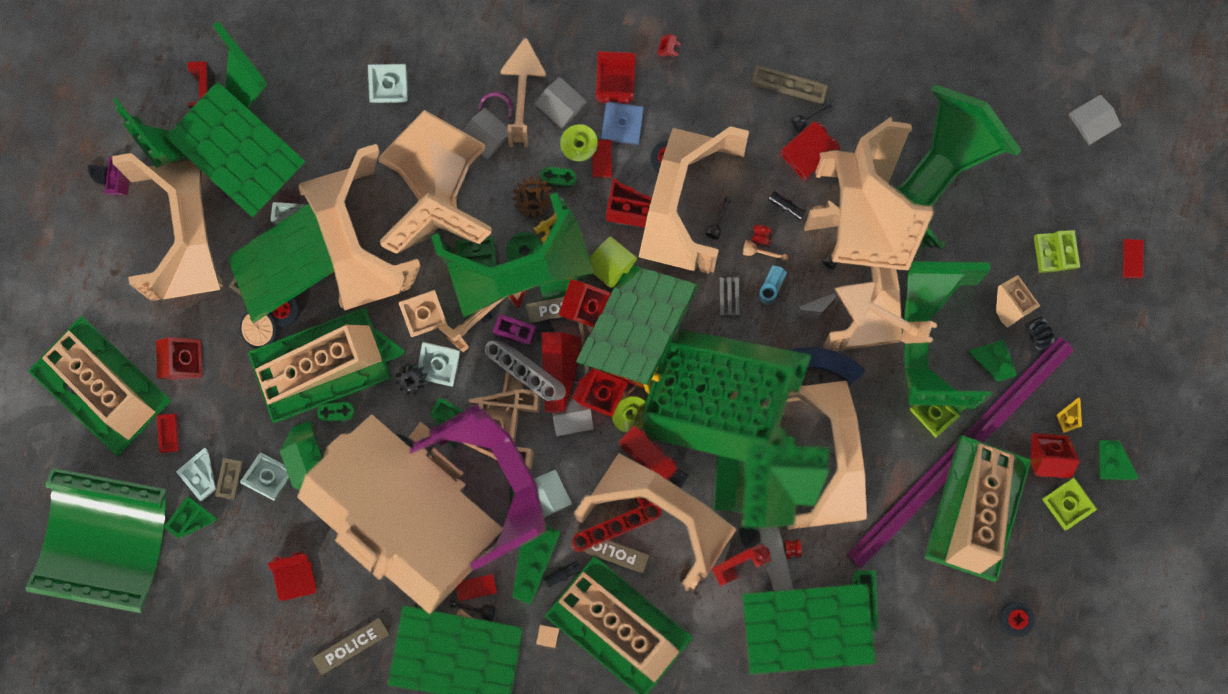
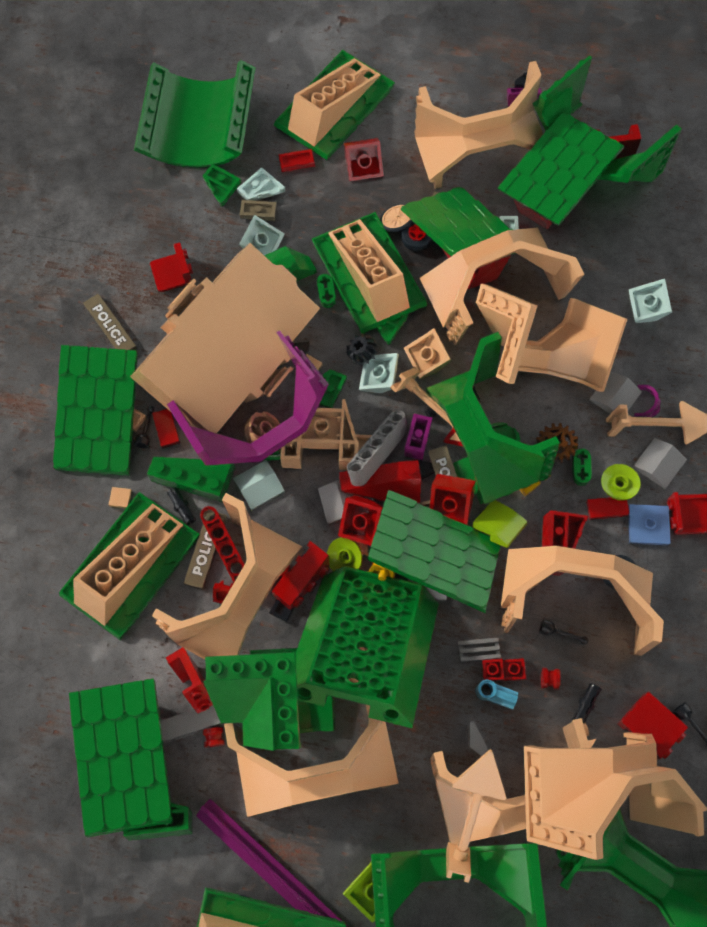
camera: 85 degrees right, 10 degrees down
green wing [456,236,497,267] -> none
light nougat hinge [742,240,788,262] -> none
dark blue brick [789,347,866,387] -> none
none -> red tile [213,581,234,604]
none -> light nougat cylinder [244,411,280,444]
none -> red slope [482,658,527,681]

